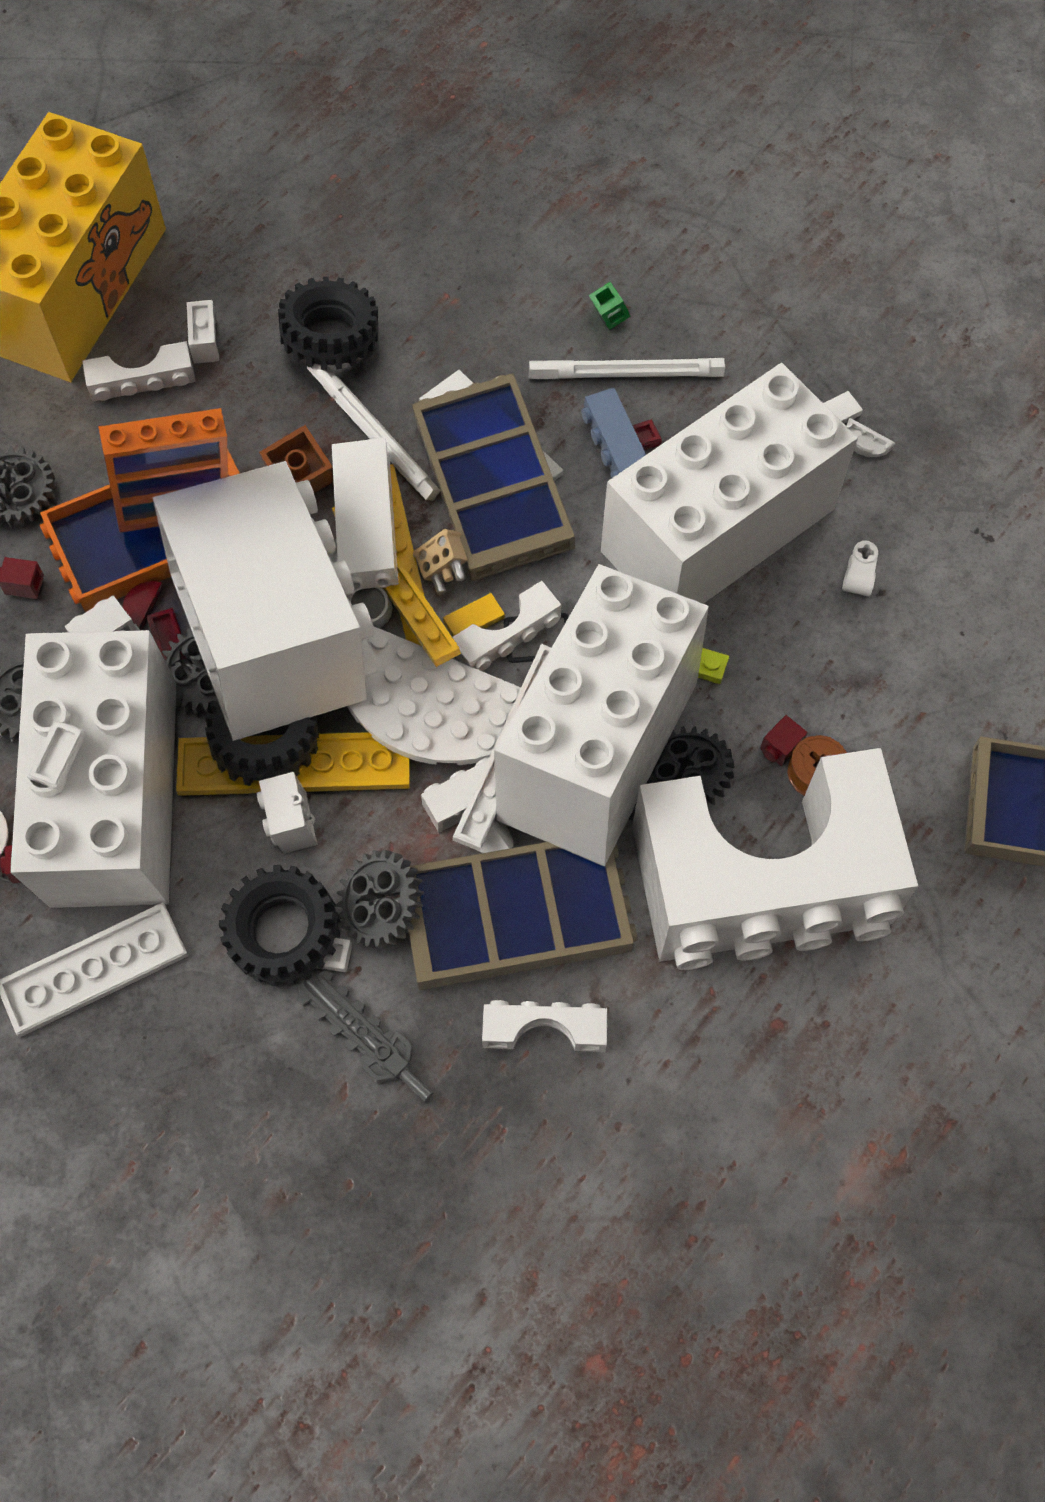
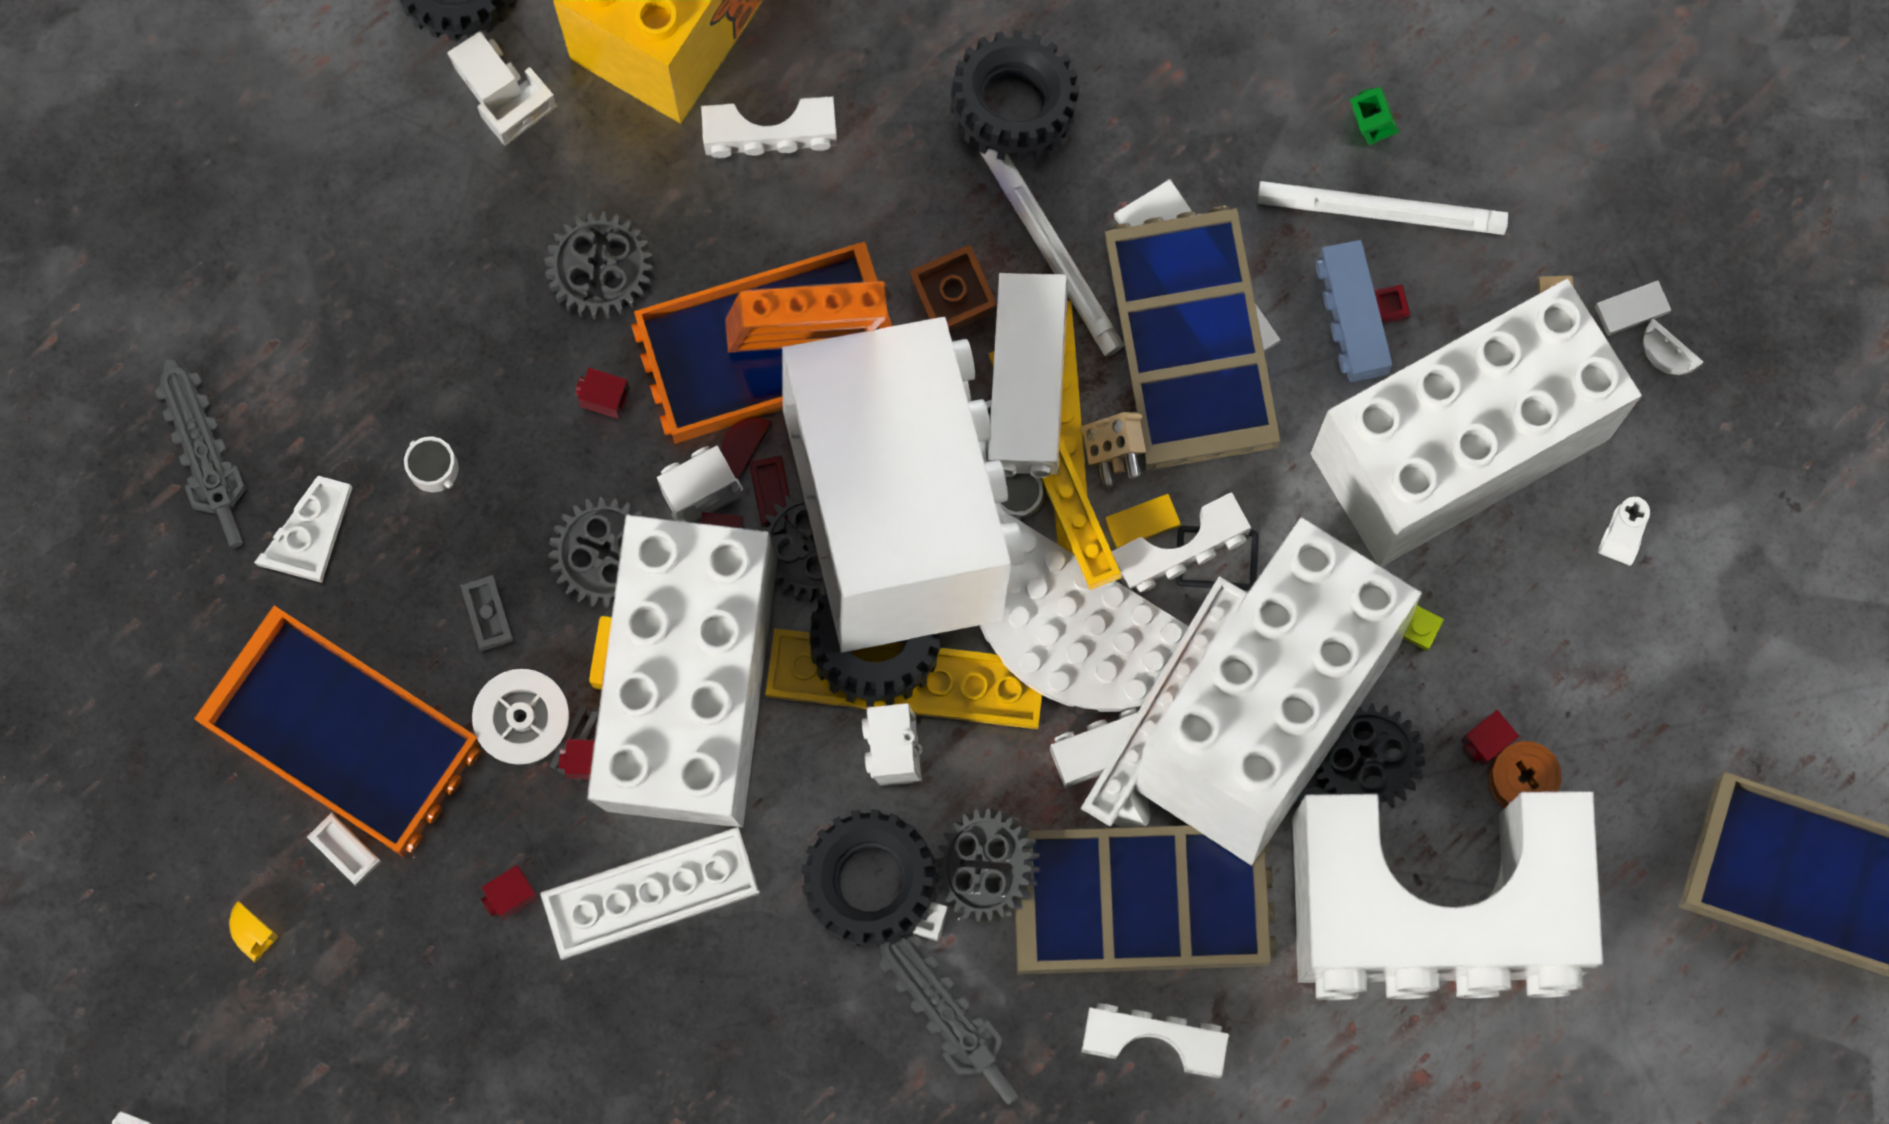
camera: 10 degrees right, 10 degrees up
white tile [27,720,86,790] -> none
white panel [186,300,219,364] -> none

